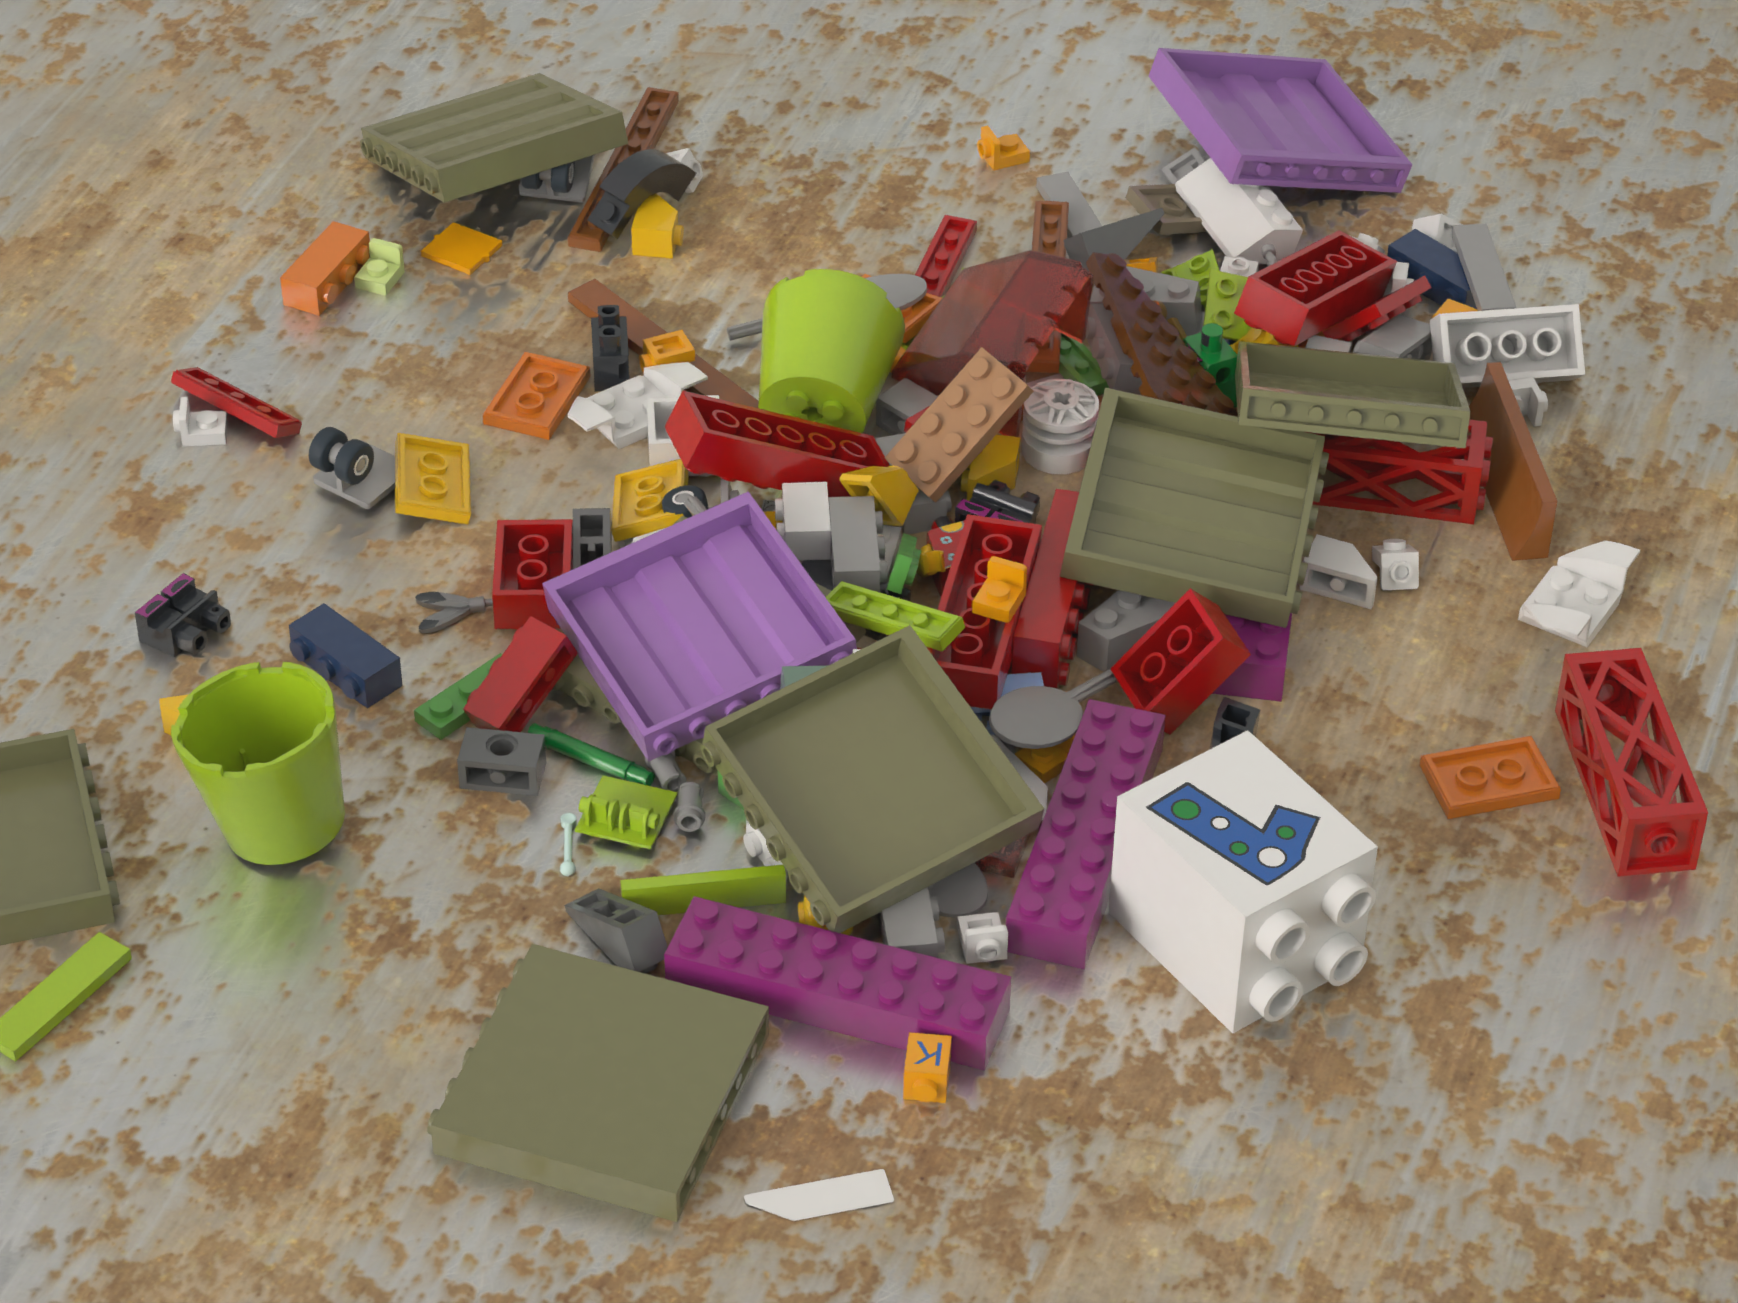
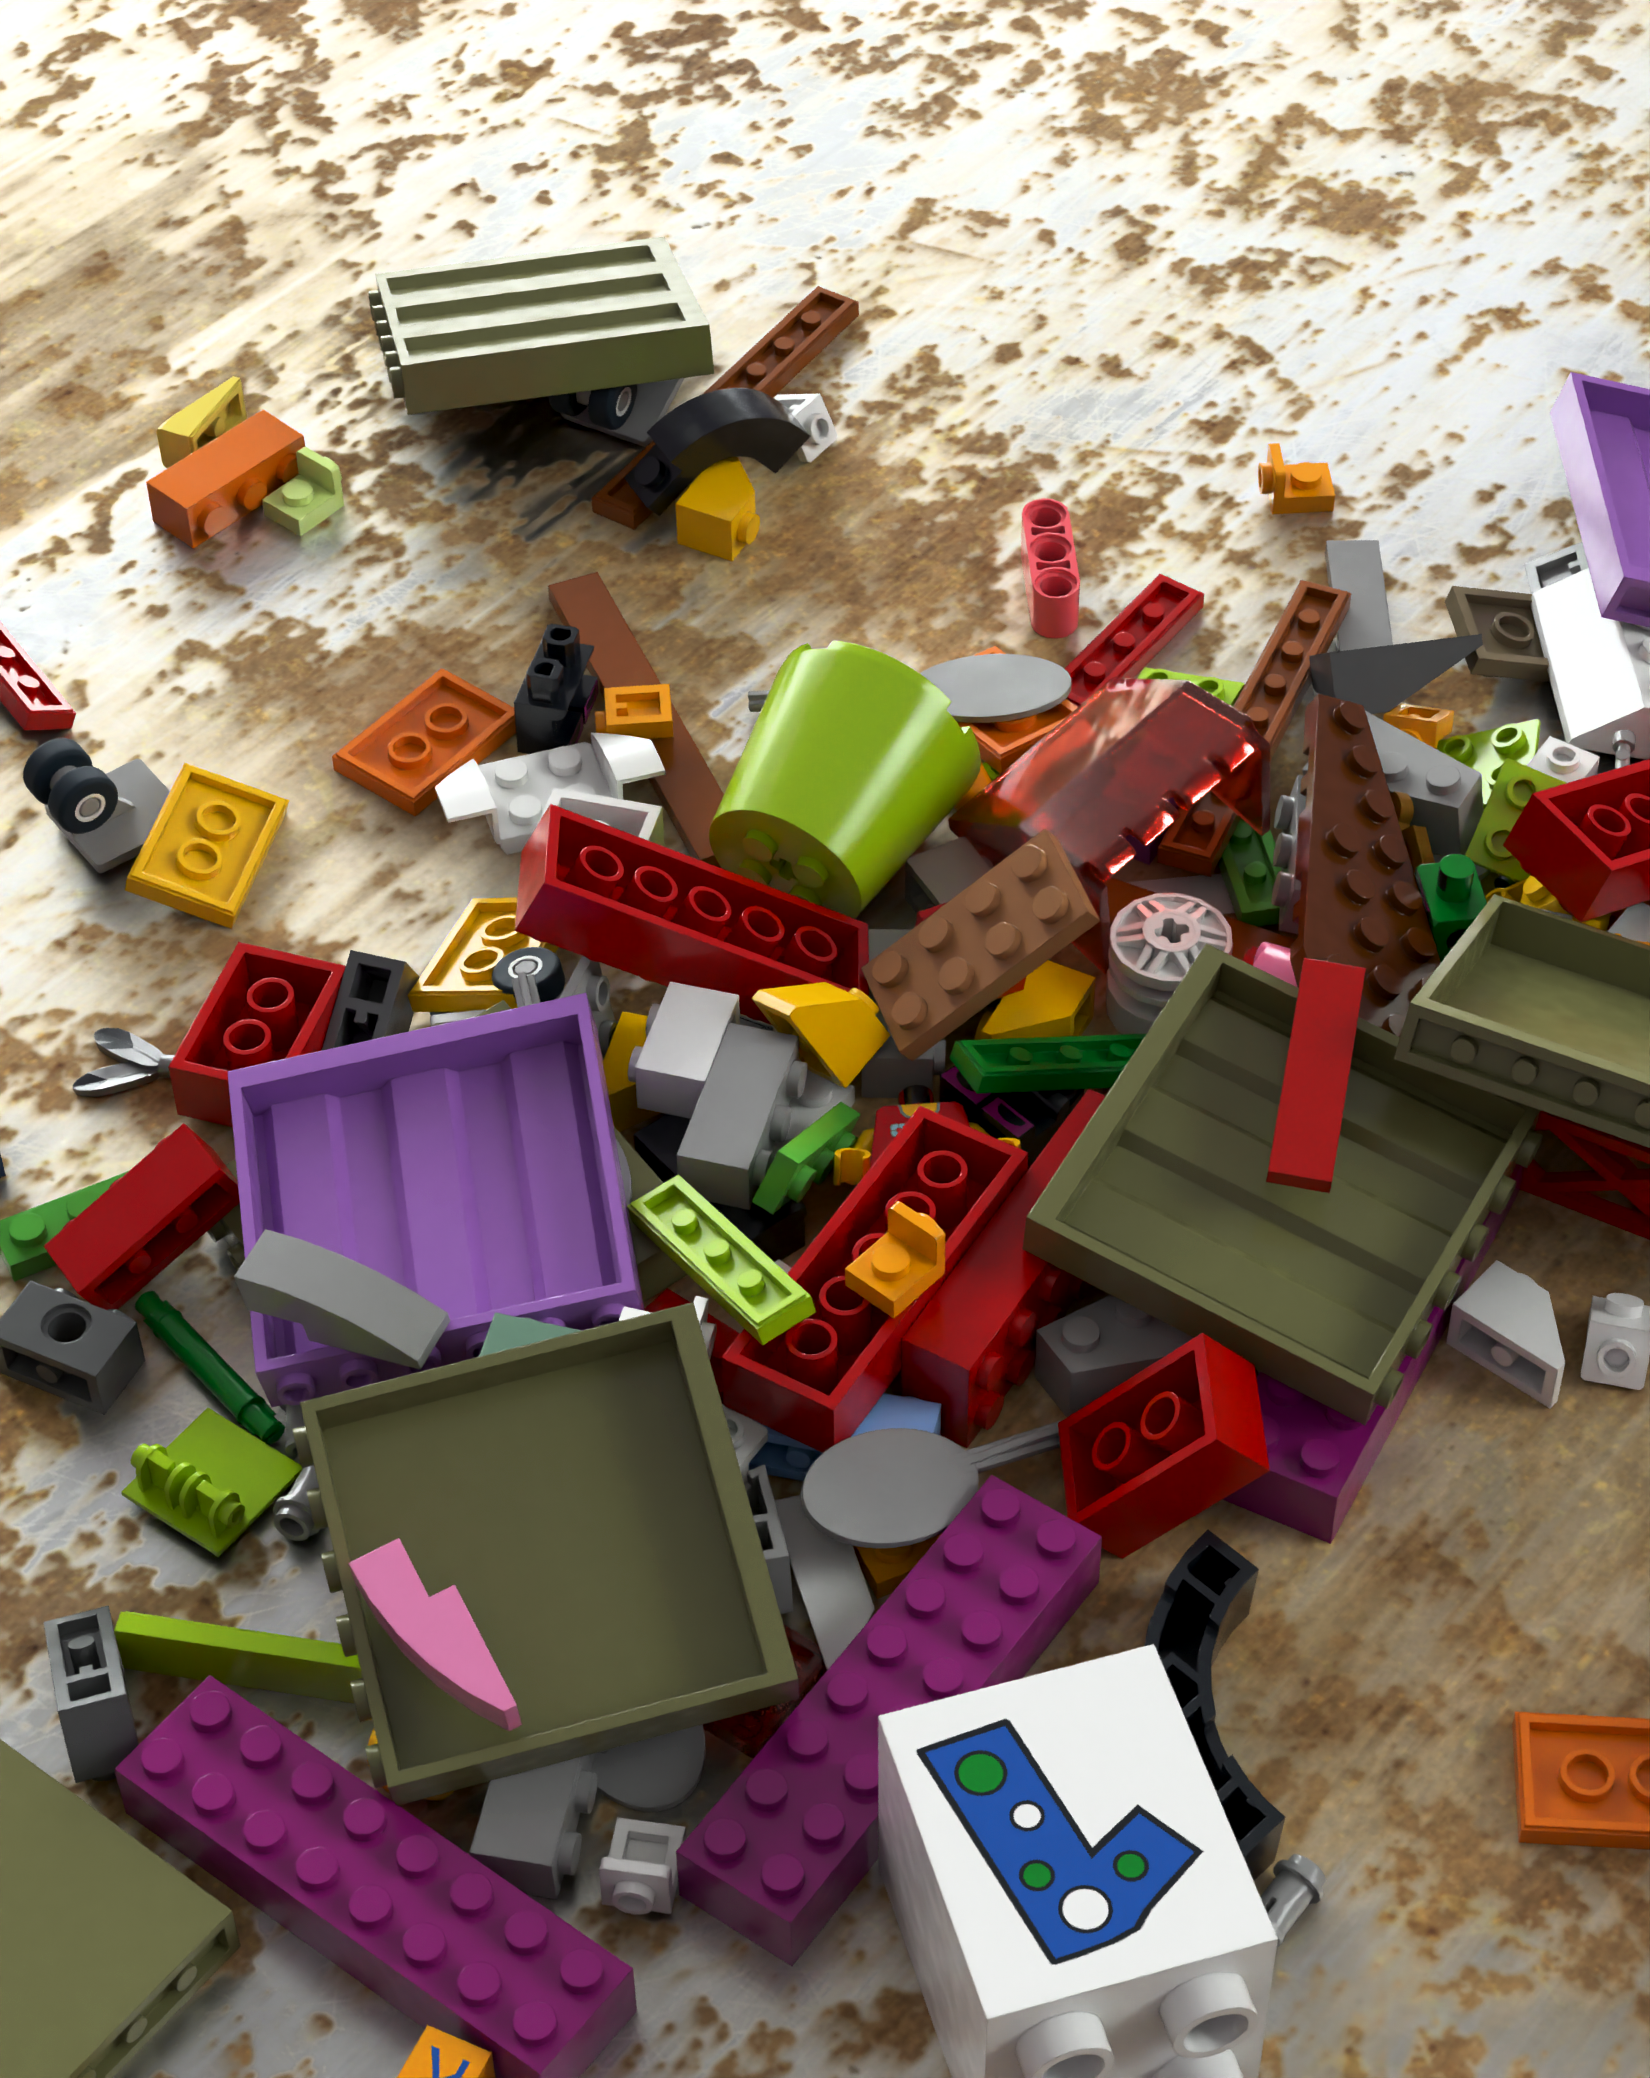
camera: 20 degrees right, 5 degrees up
light orange piece [421,222,502,275] -> none
light aqua hinge [560,813,577,877] -> none
none -> light yellow slope [156,376,247,468]
none -> light grey slope [234,1229,450,1370]
none -> bright pink slope [348,1538,522,1731]
none -> green tile [950,1033,1147,1094]
none -> coral beam [1021,498,1080,639]
none -> red tile [1266,958,1366,1193]

